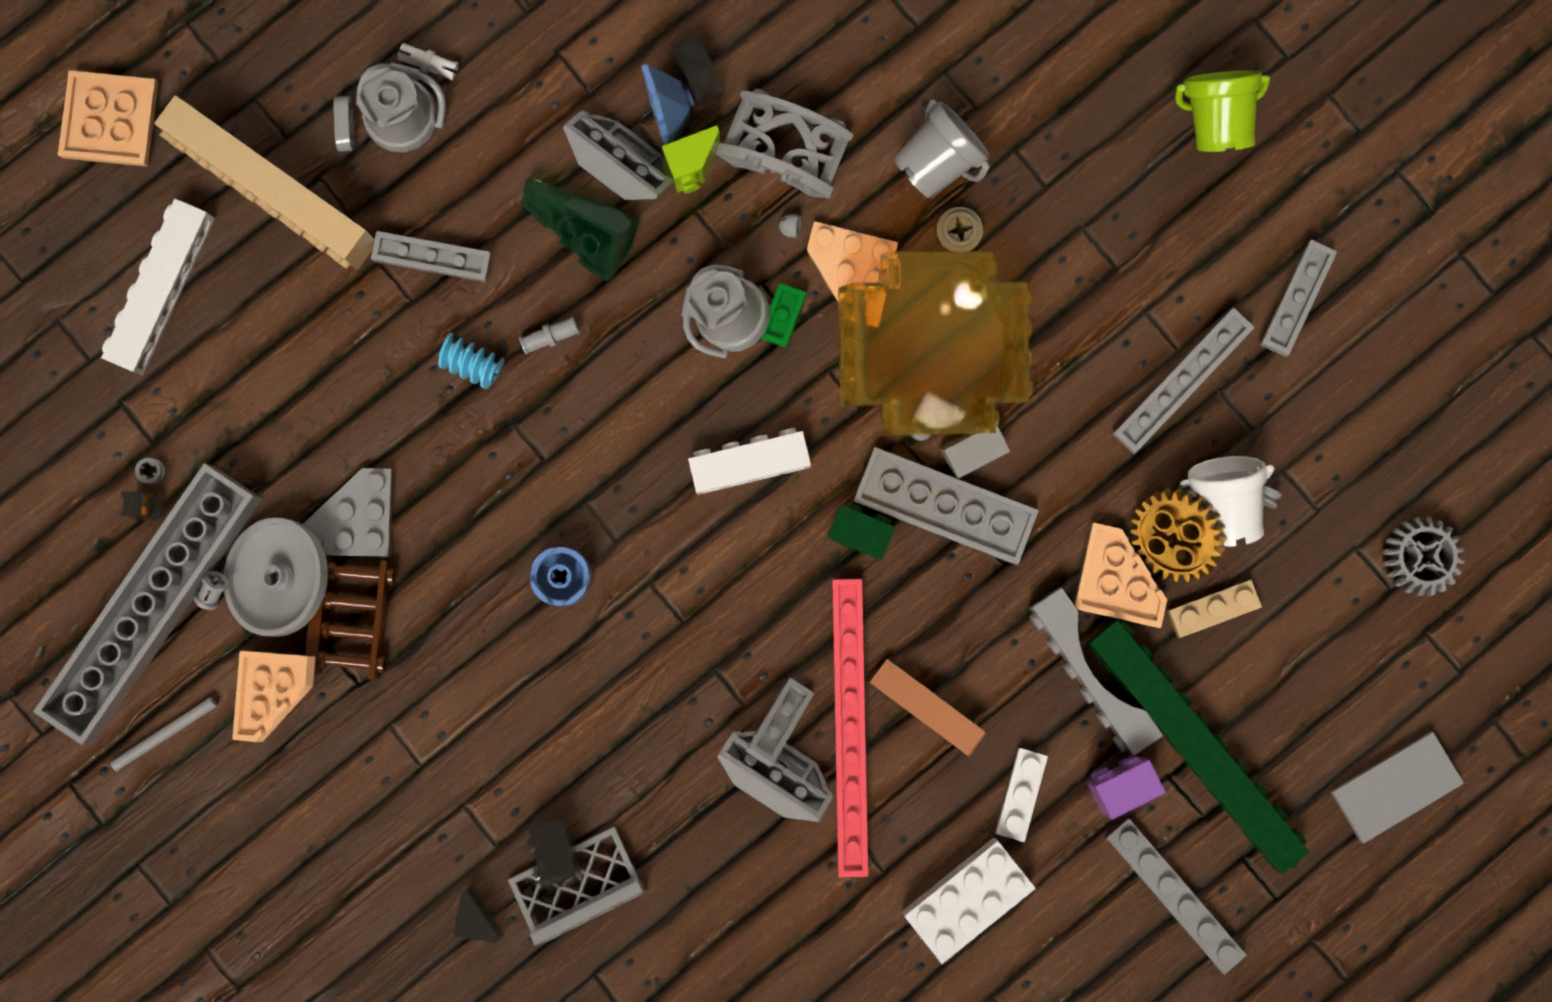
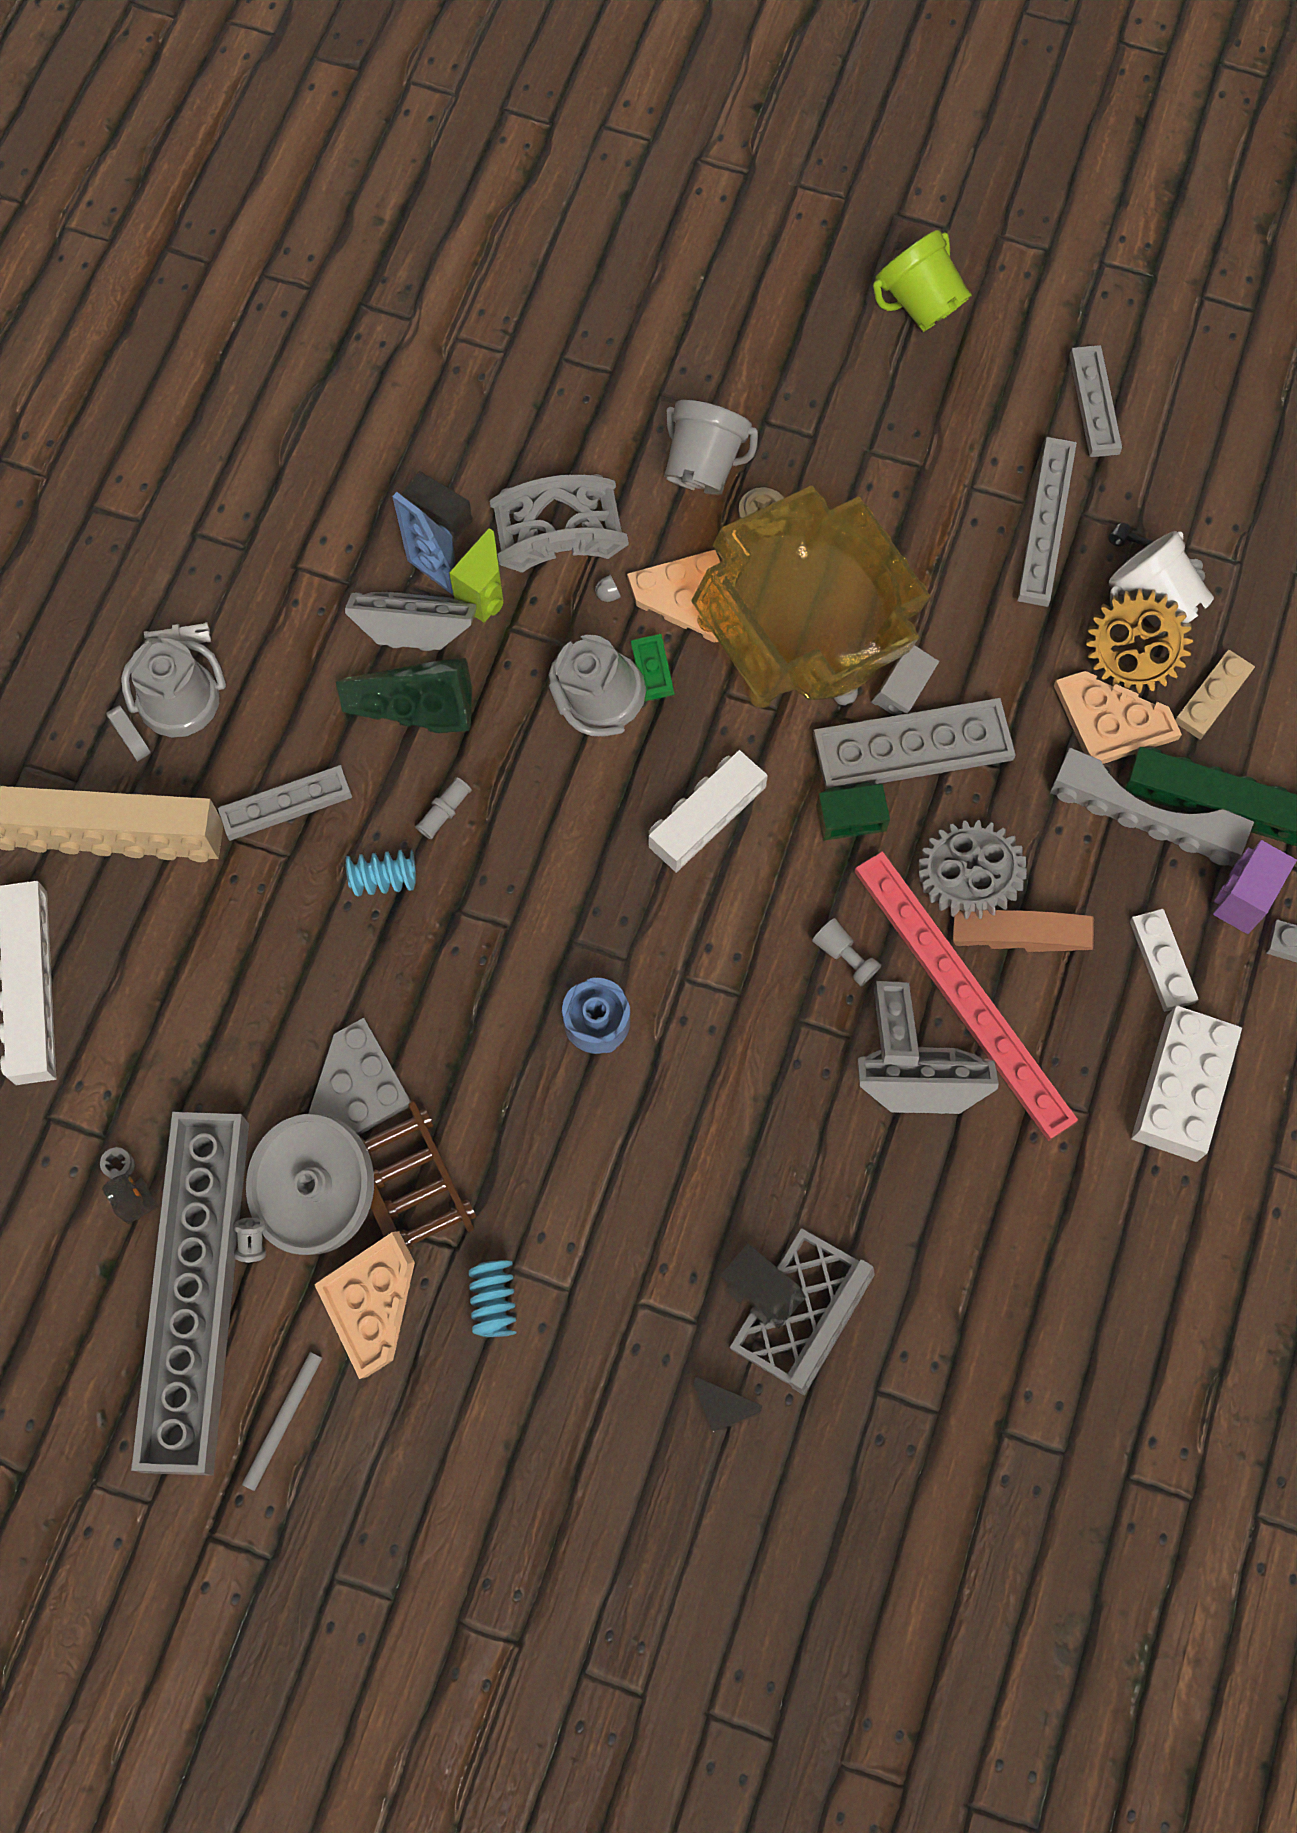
camera: 30 degrees left, 15 degrees down
none -> medium azure piece [469,1260,517,1337]
none -> light grey piece [812,918,881,986]
none -> light grey gear [919,820,1027,919]
none -> black hand [1108,523,1154,547]

